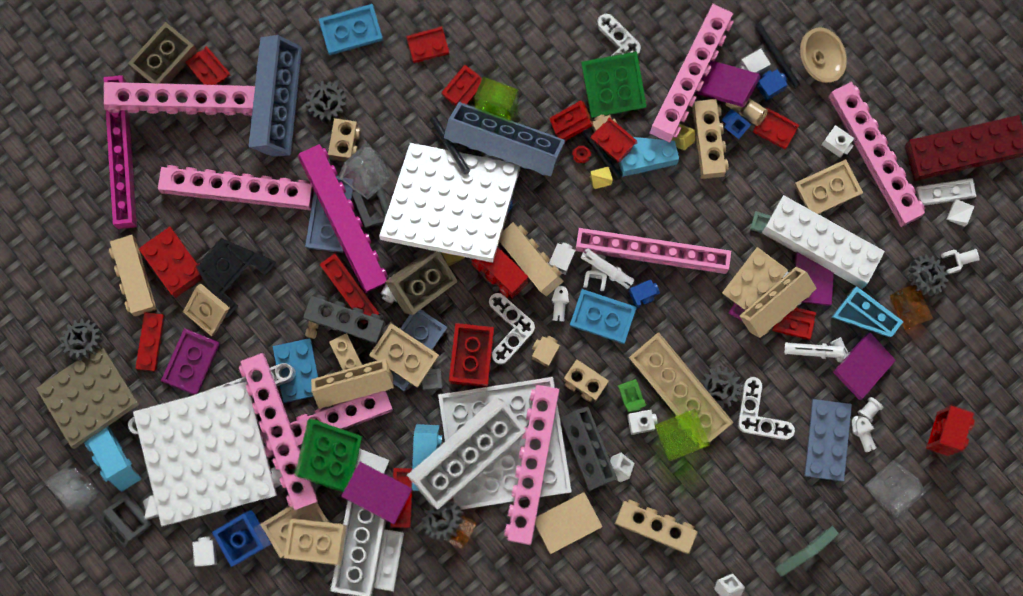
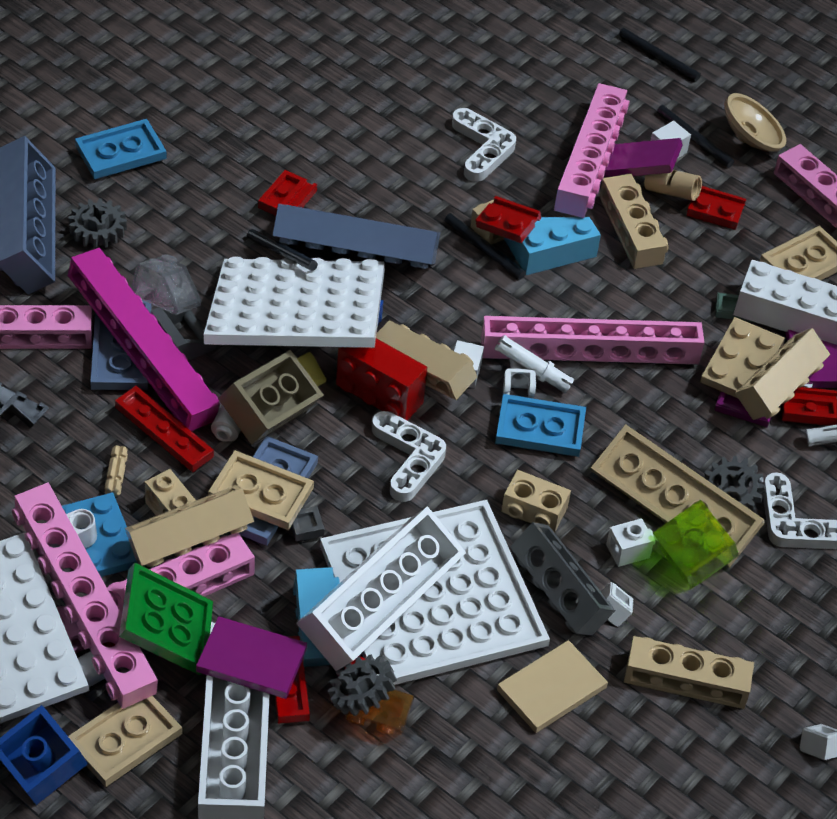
camera: 15 degrees left, 30 degrees down
tan plate [284,519,347,565] -> none
dark grey brick [303,294,386,344] -> none
tan brick [328,118,361,163] -> none
white tile [374,529,404,591] -> none
red plate [406,27,450,63] -> none
red brick [449,323,494,387] -> none
clear neon green brick [475,77,518,120] -> none
bright pink brick [504,385,559,545] -> none
tan brick [532,336,560,368] -> none
red plate [549,100,593,141] -> none
white piece [552,286,569,321] -> none
red plate [572,145,591,164] -> none
green plate [581,51,647,118] -> none
light yellow slope [590,167,613,189] -> none
bright green bracket [618,379,646,412] -> none
blue brick [629,280,660,309] -> none
light yellow slope [671,124,695,150] -> none
blue brick [722,108,751,139] -> none
blue brick [756,69,788,101] -> none
white brick [822,125,854,157] -> none

